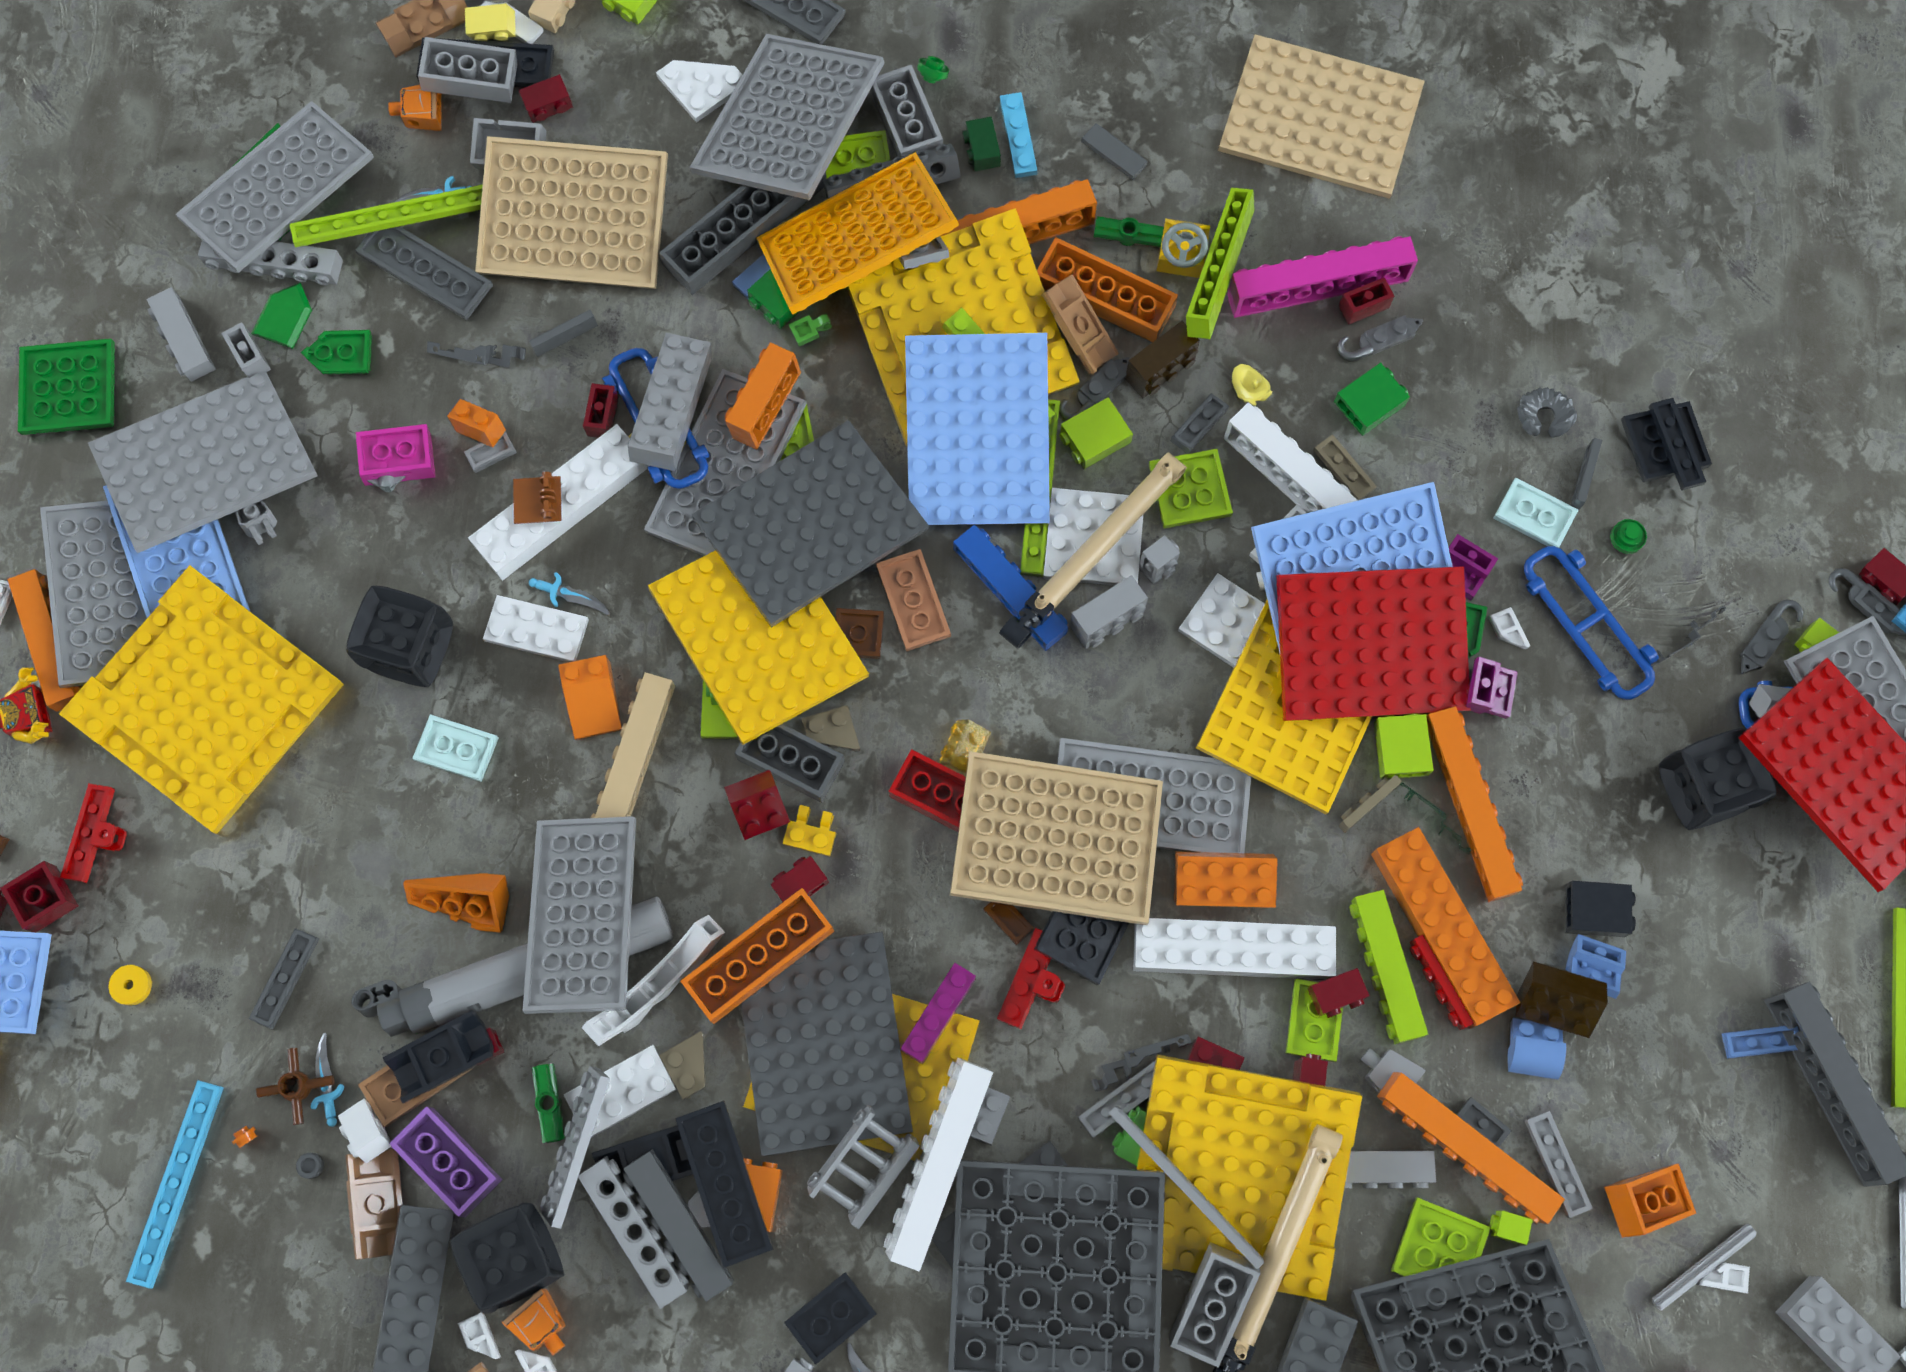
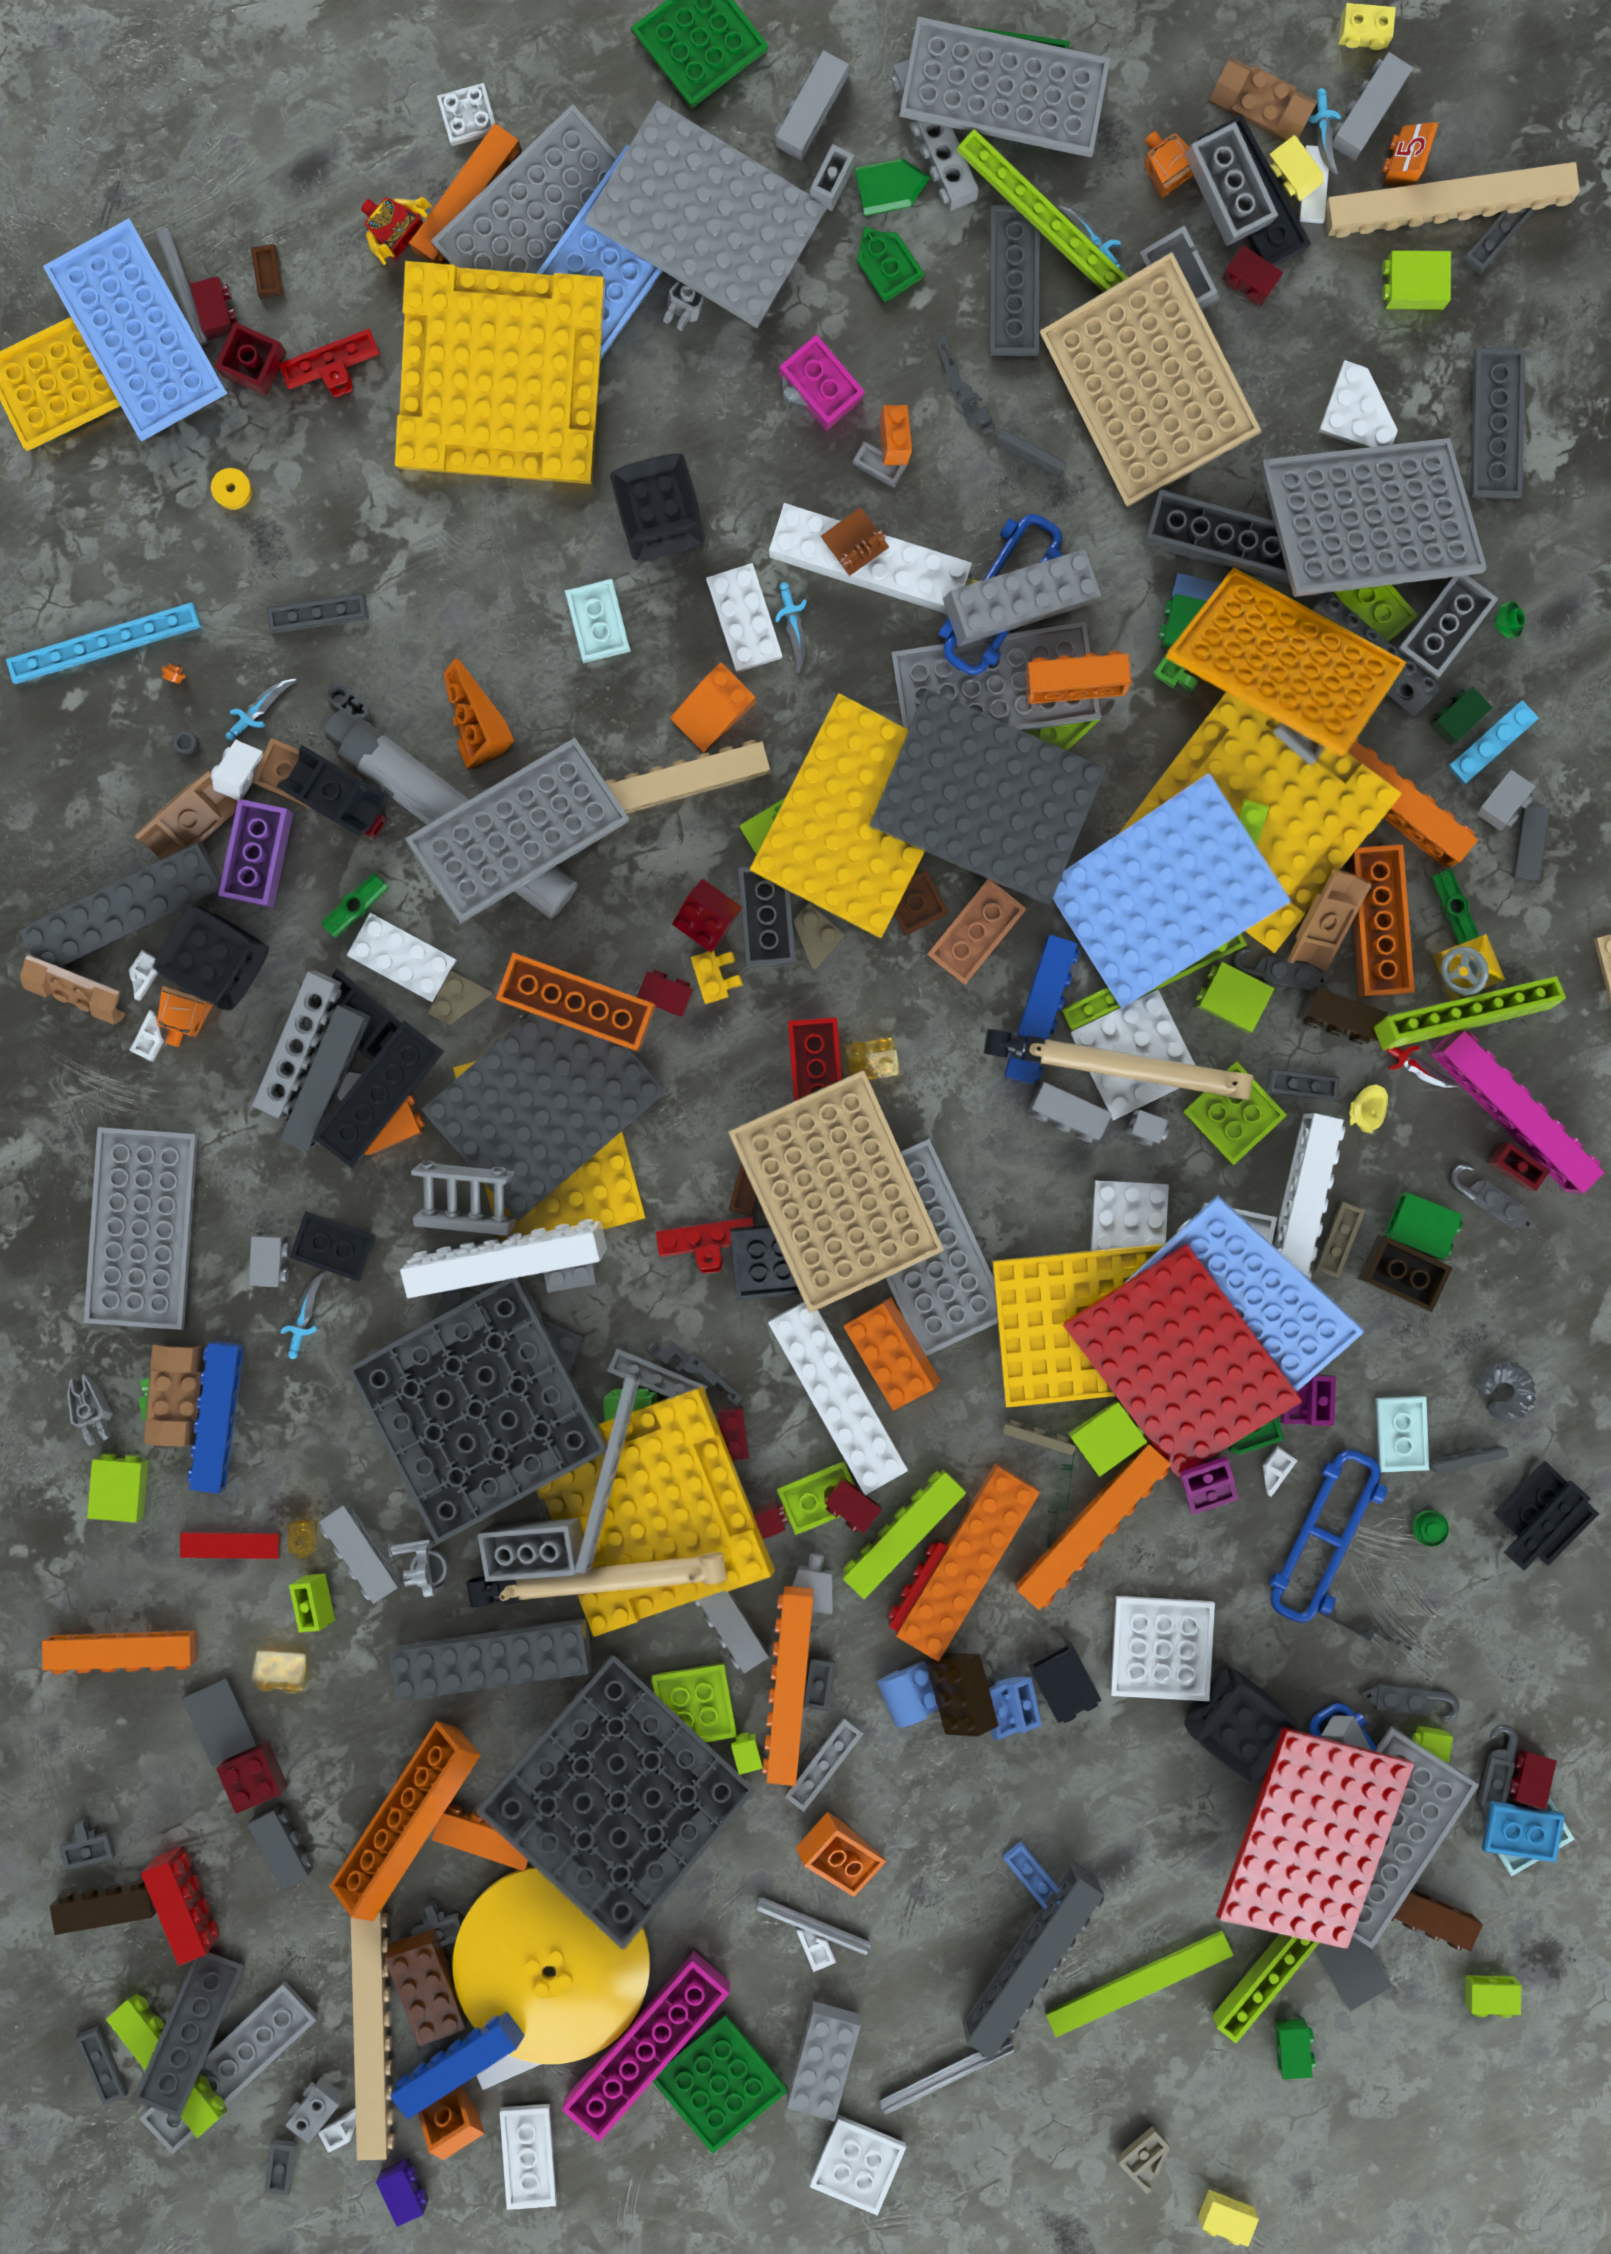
camera: 55 degrees right, 15 degrees up
reddish brown bar [256,1048,335,1125] -> none
light grey plate [540,1066,610,1229] -> none
white arch [582,915,725,1046] -> none
dark red brick [583,383,619,438] -> none
magenta brick [901,963,976,1065] -> none
none -> white plate [1110,1596,1215,1701]
none -> dark brown brick [1358,1235,1453,1312]
none -> piece [1379,1042,1459,1087]
none -> light grey brick [1477,770,1536,832]

